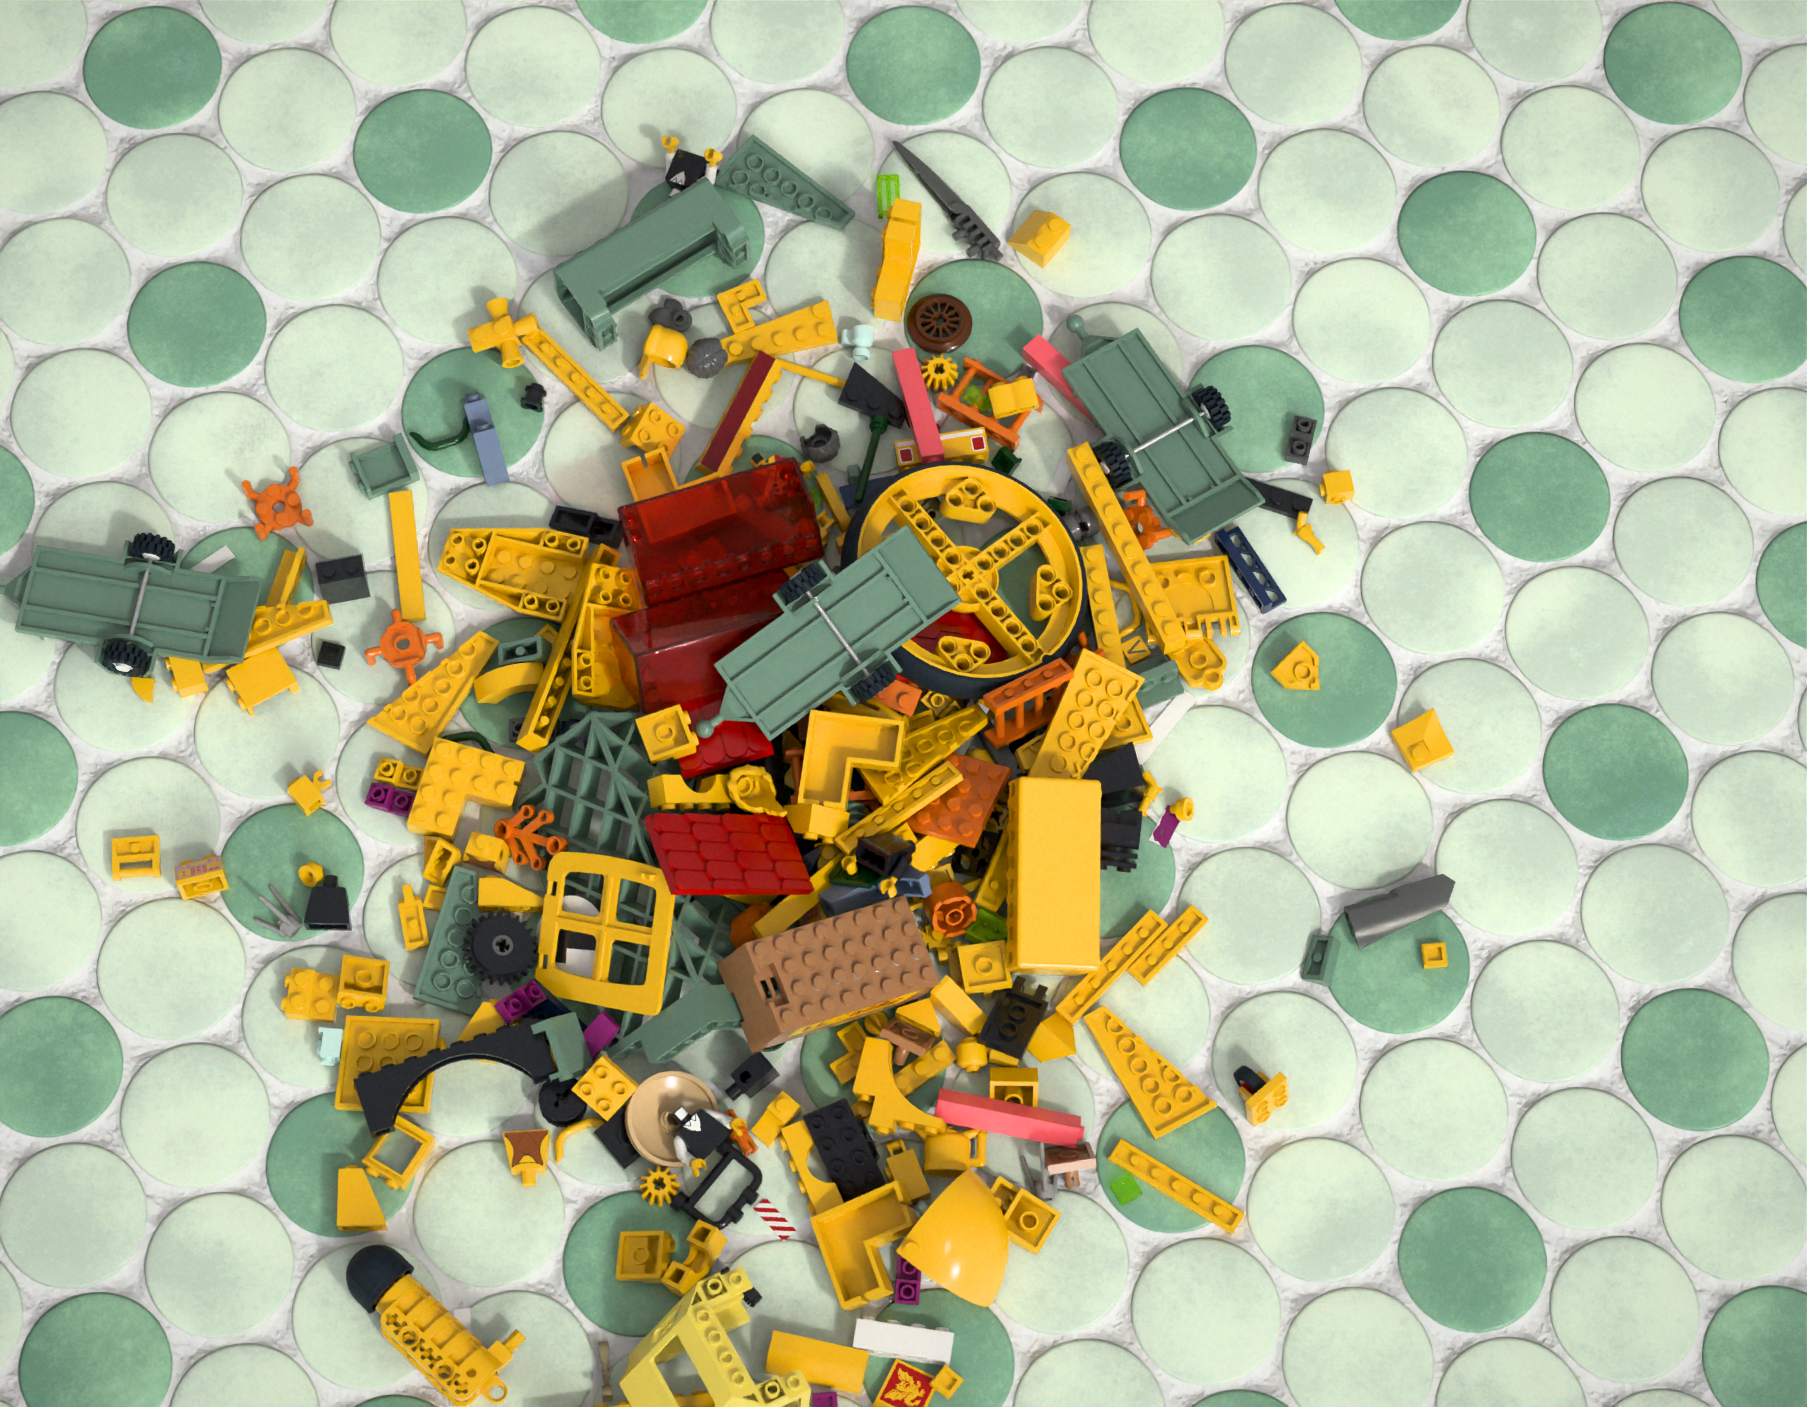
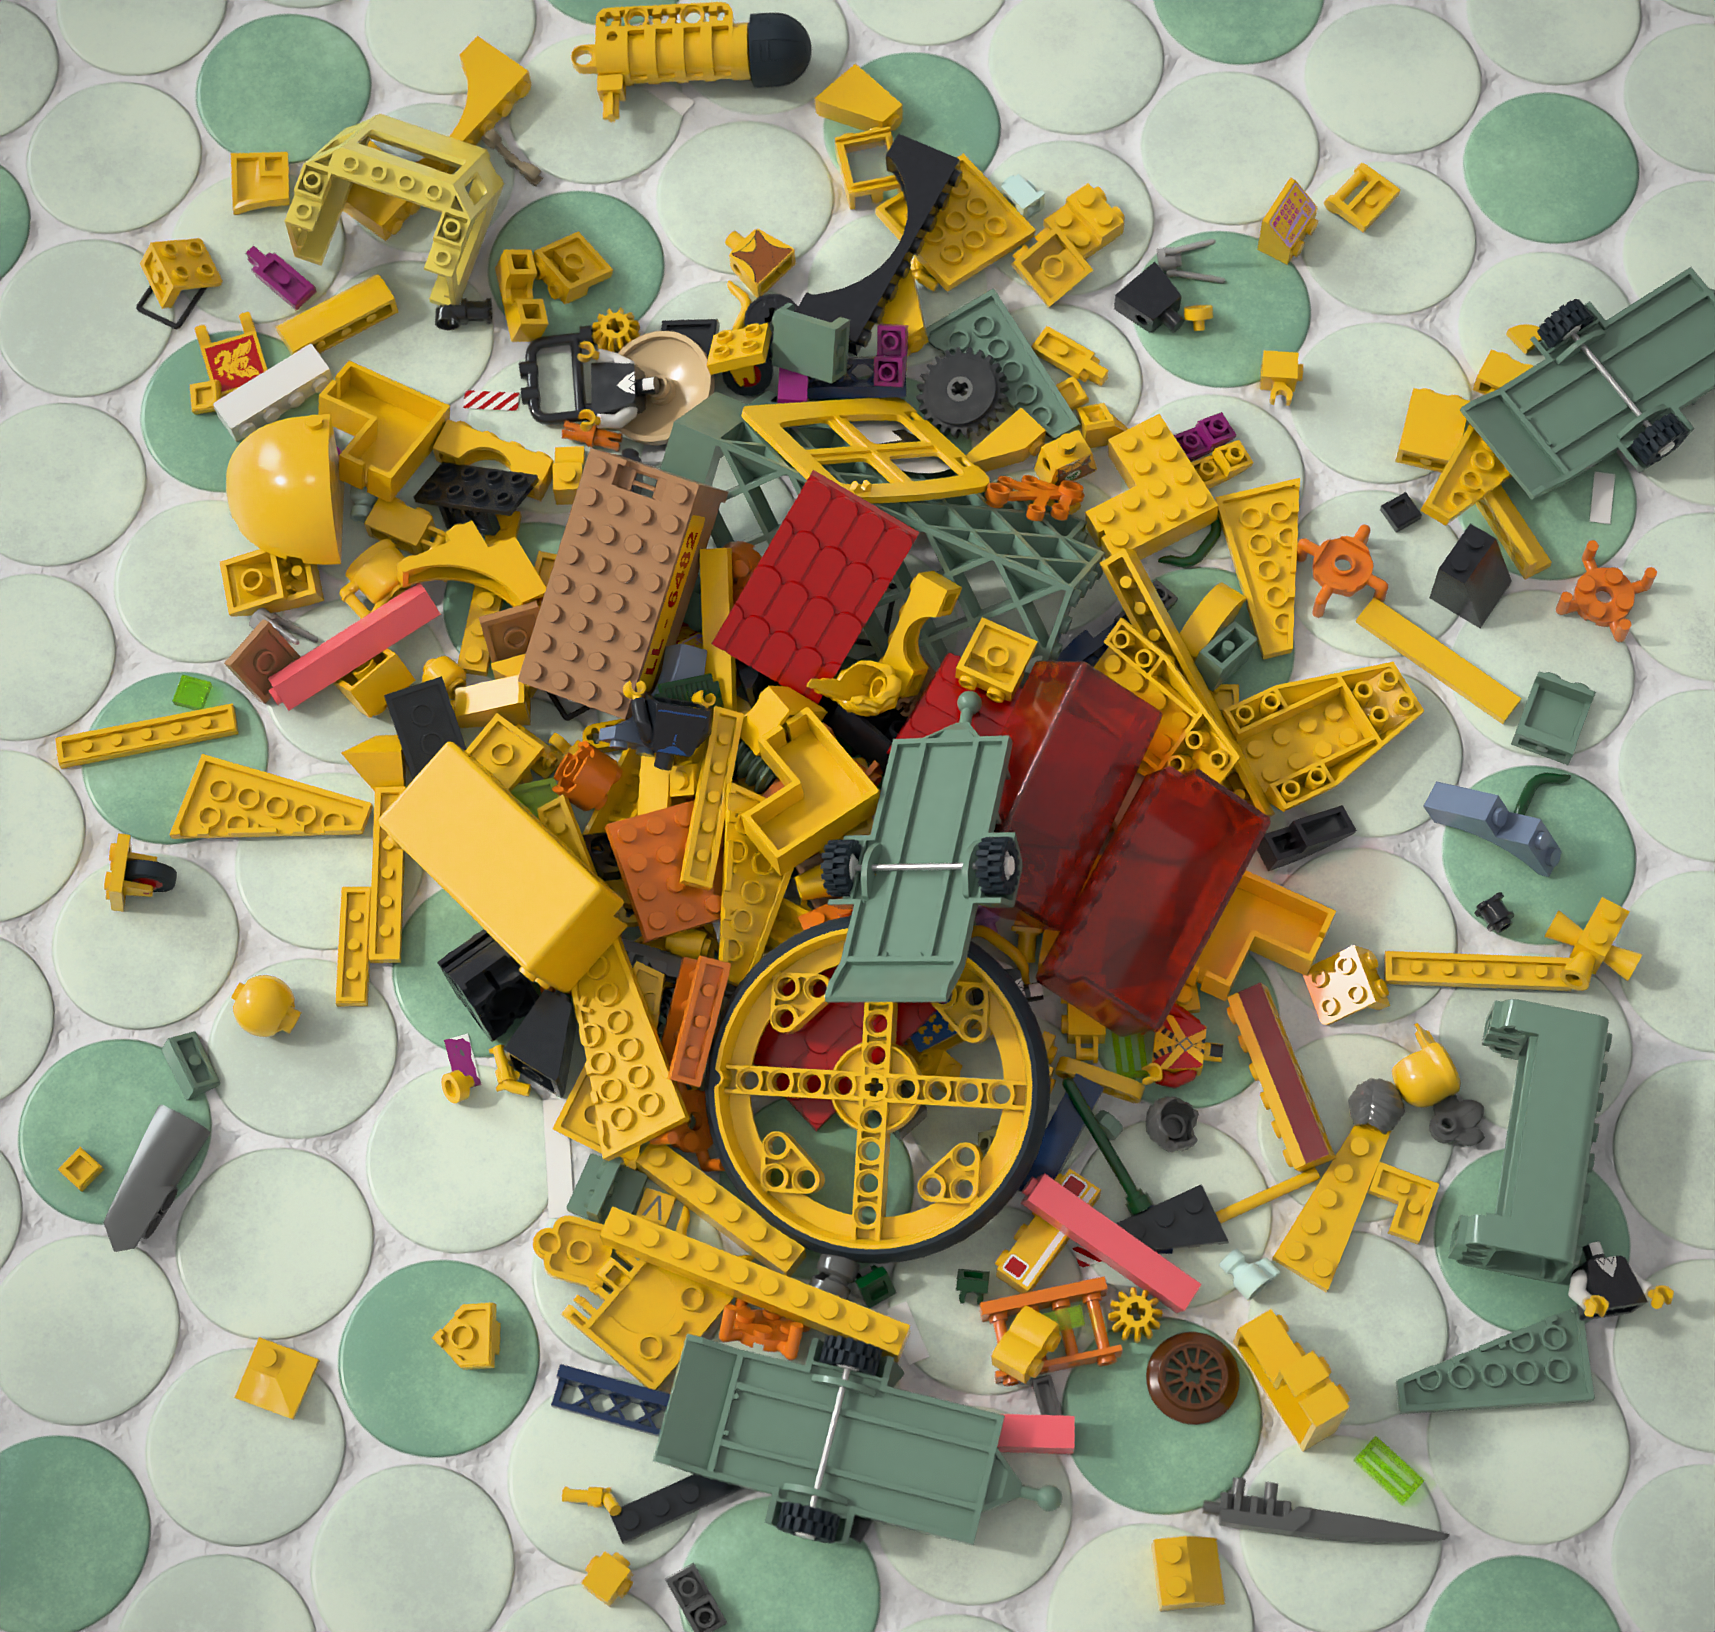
camera: 140 degrees right, 0 degrees up
none -> yellow brick [231,975,302,1037]

